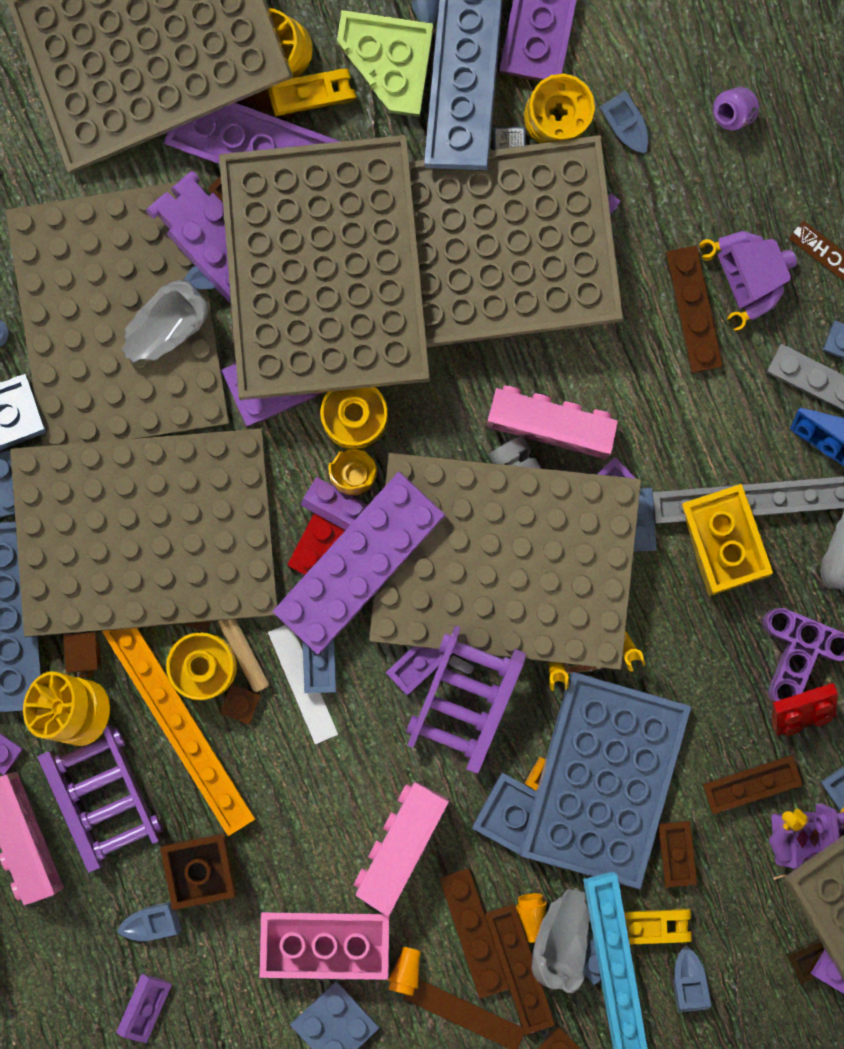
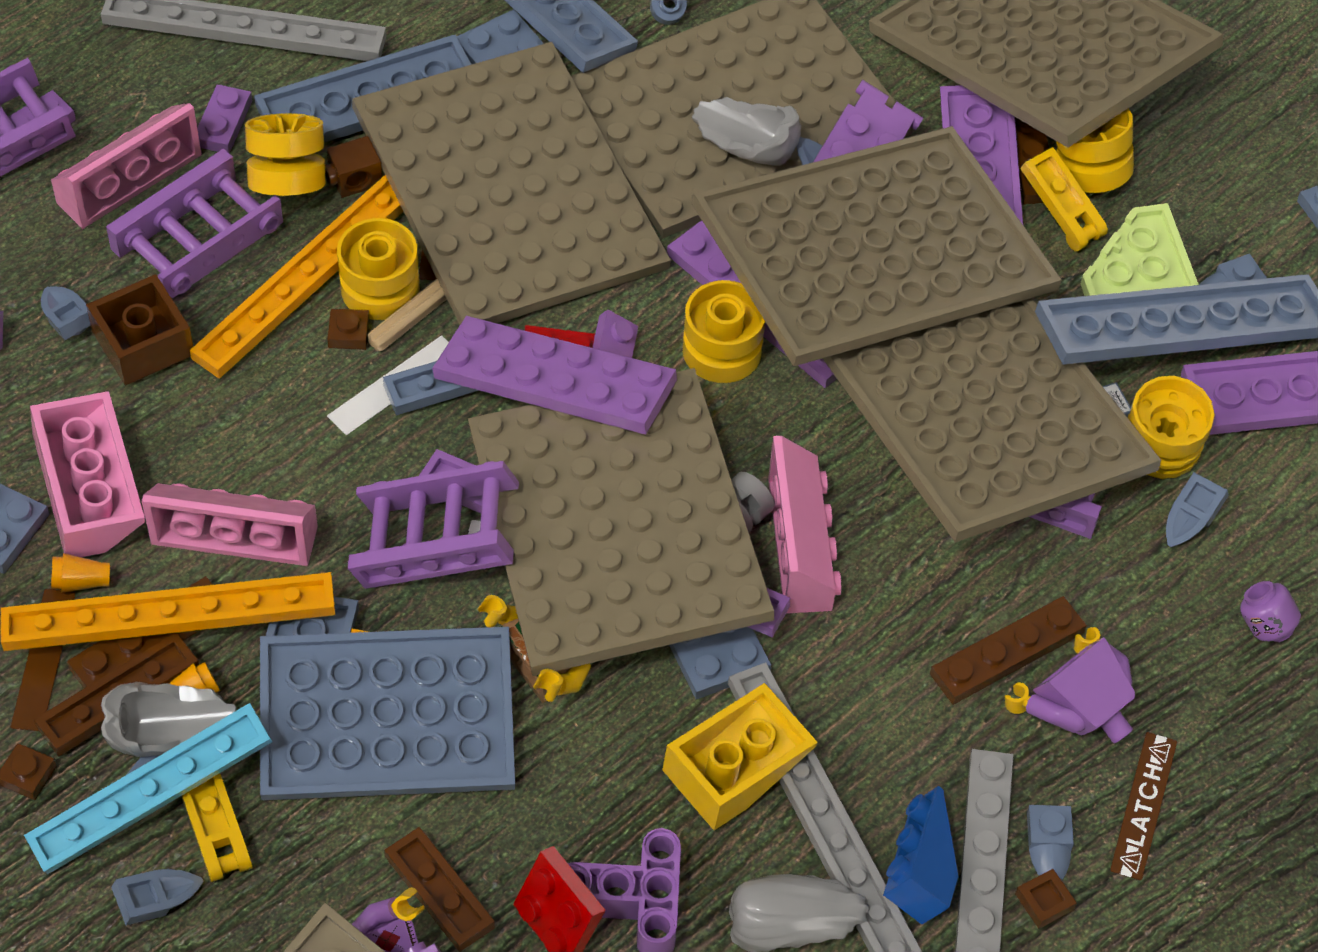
camera: 70 degrees right, 30 degrees down
yellow hair [328,449,377,496] -> none
reddish brown plate [658,820,697,888] -> none
none -> light orange plate [1,572,335,651]

